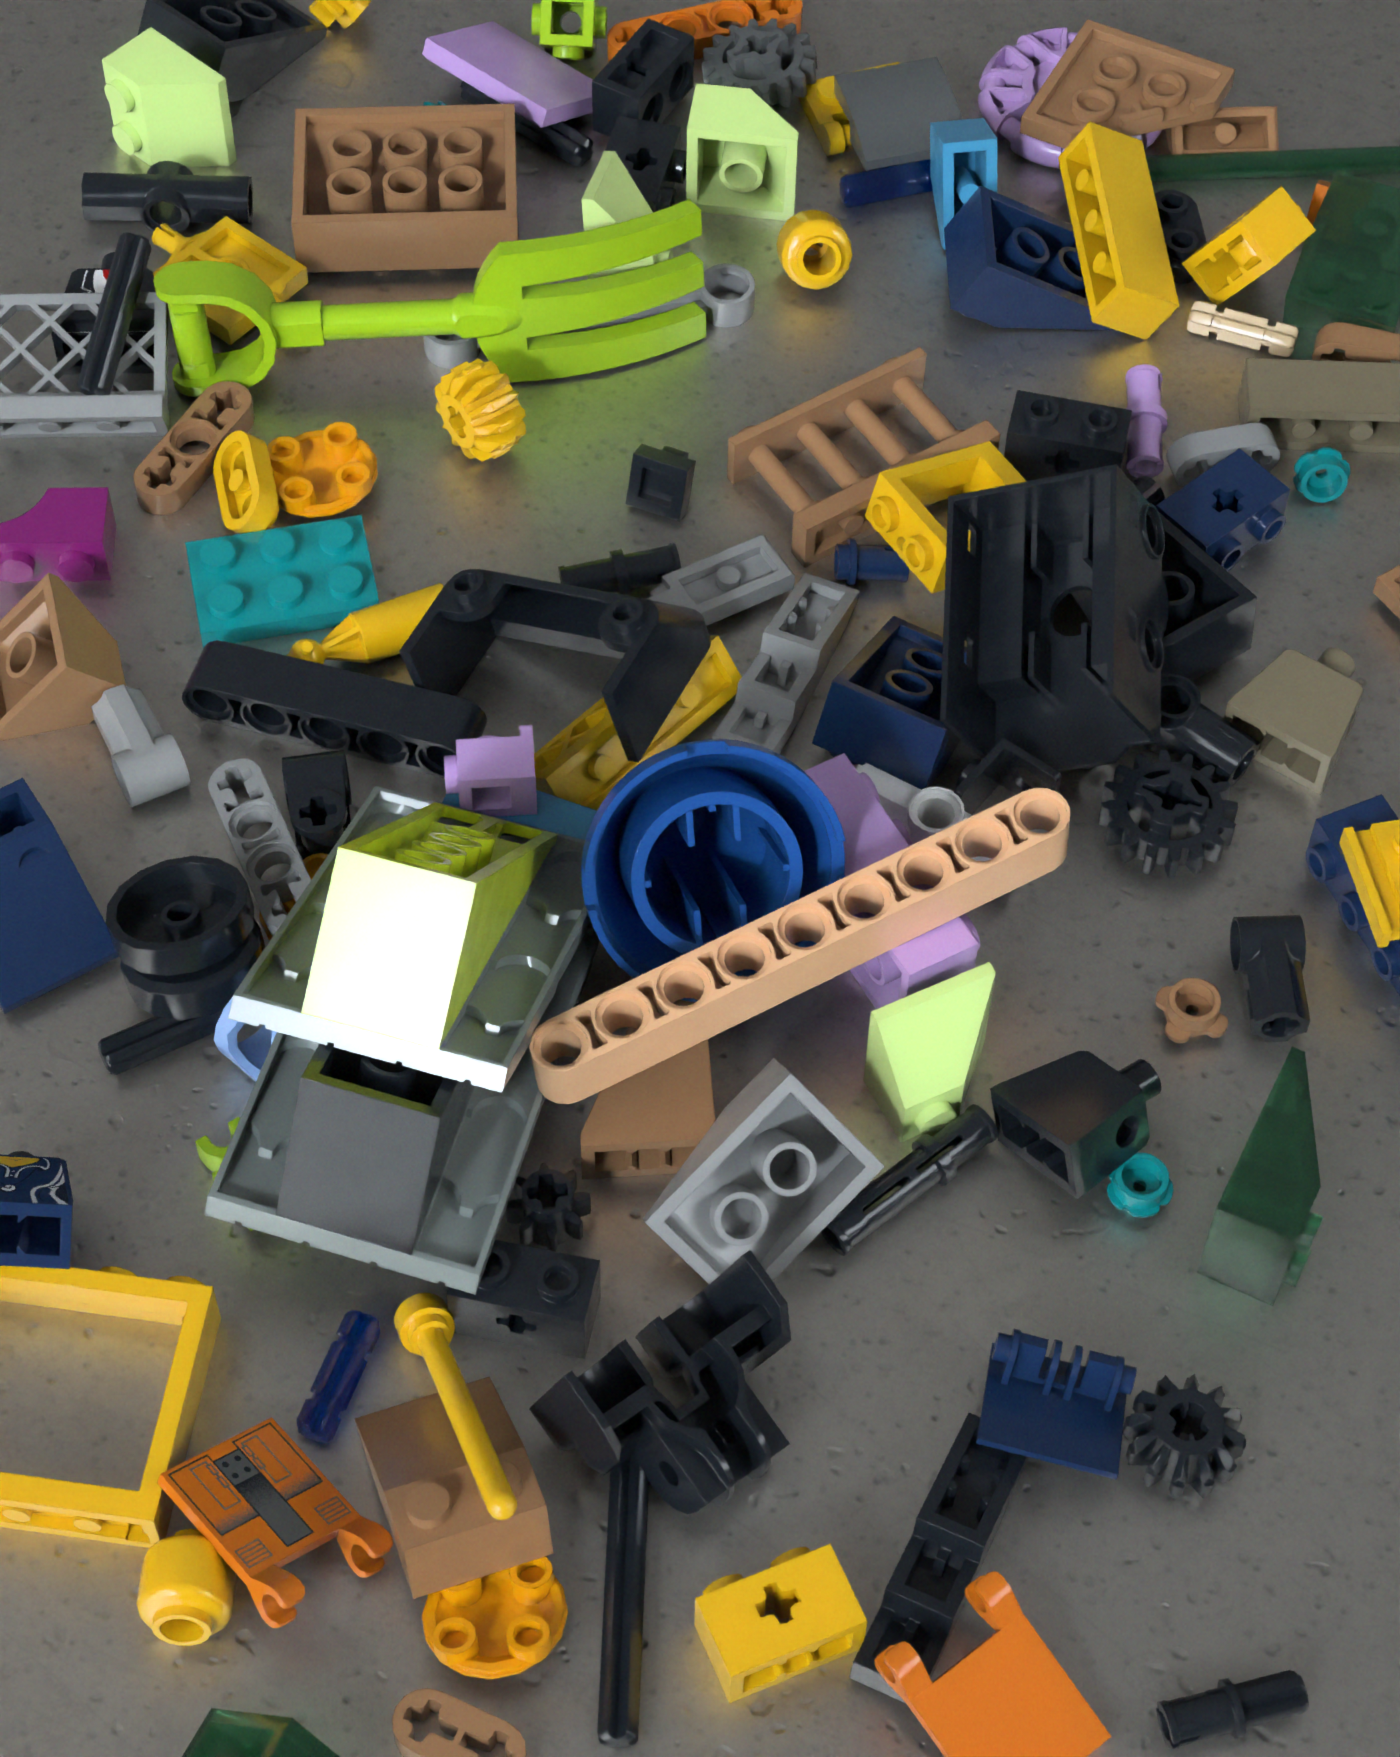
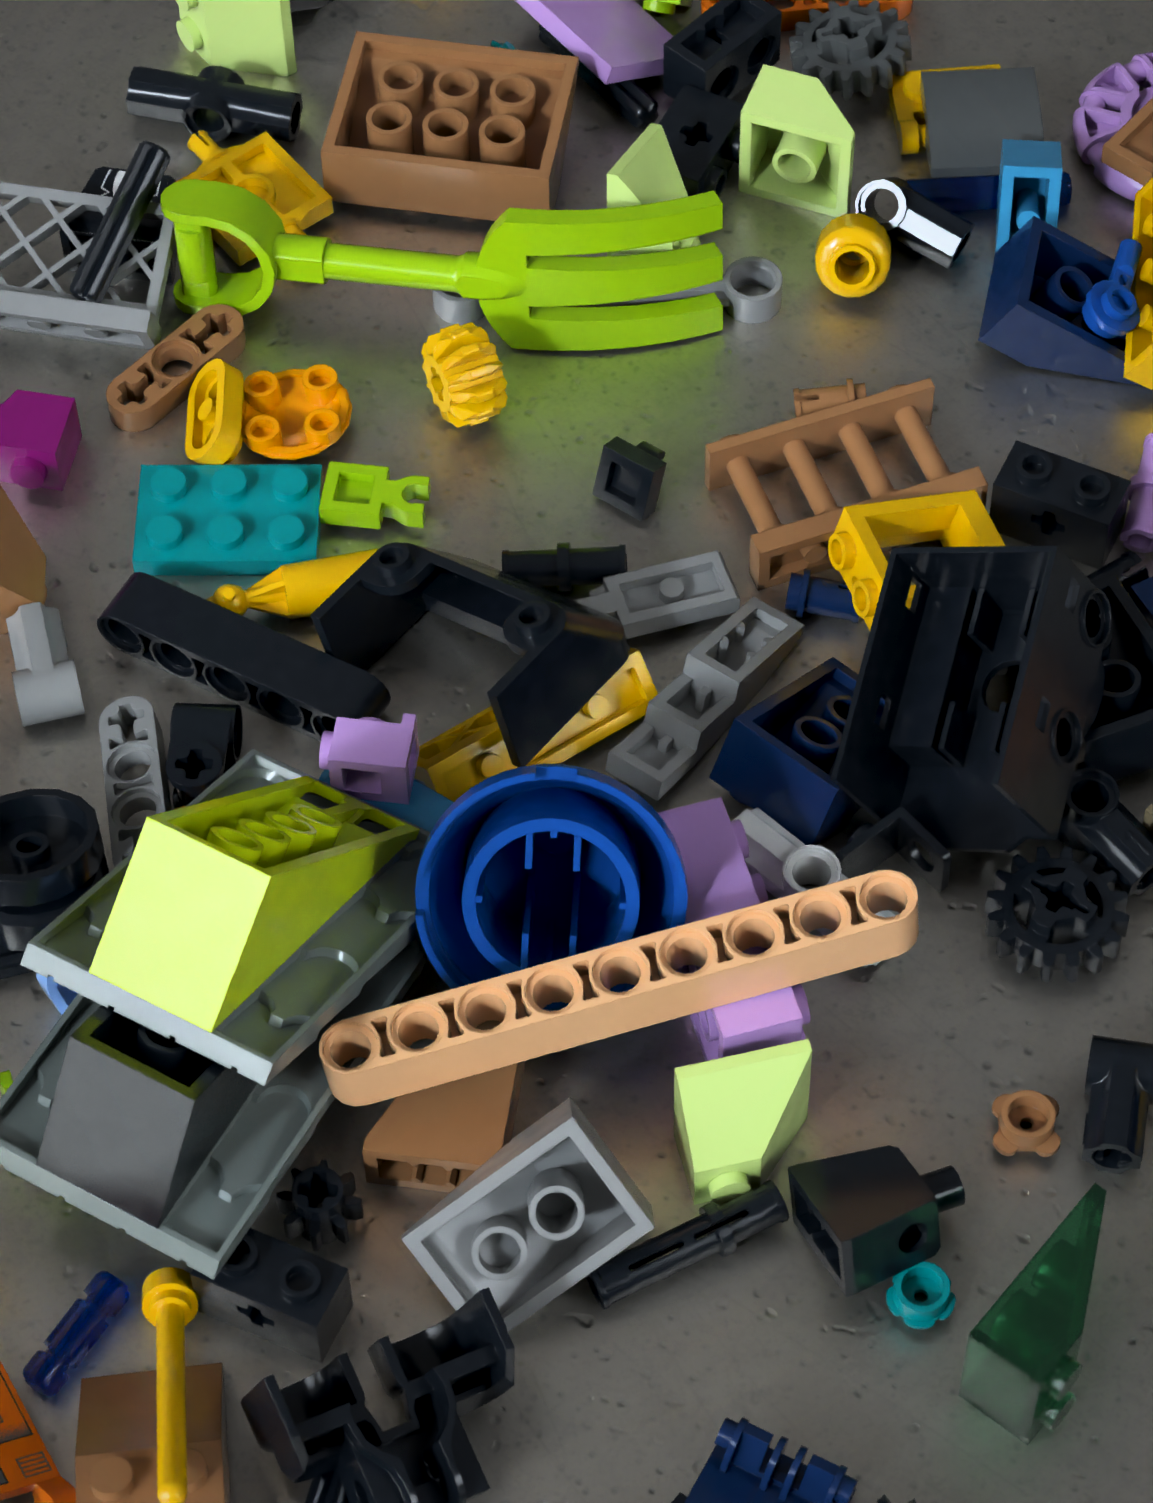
camera: 15 degrees right, 0 degrees up
none -> lime plate [319,461,431,529]
none -> medium nougat pin [793,378,867,417]
none -> black piece [855,177,975,269]
none -> blue plate [1082,239,1142,339]

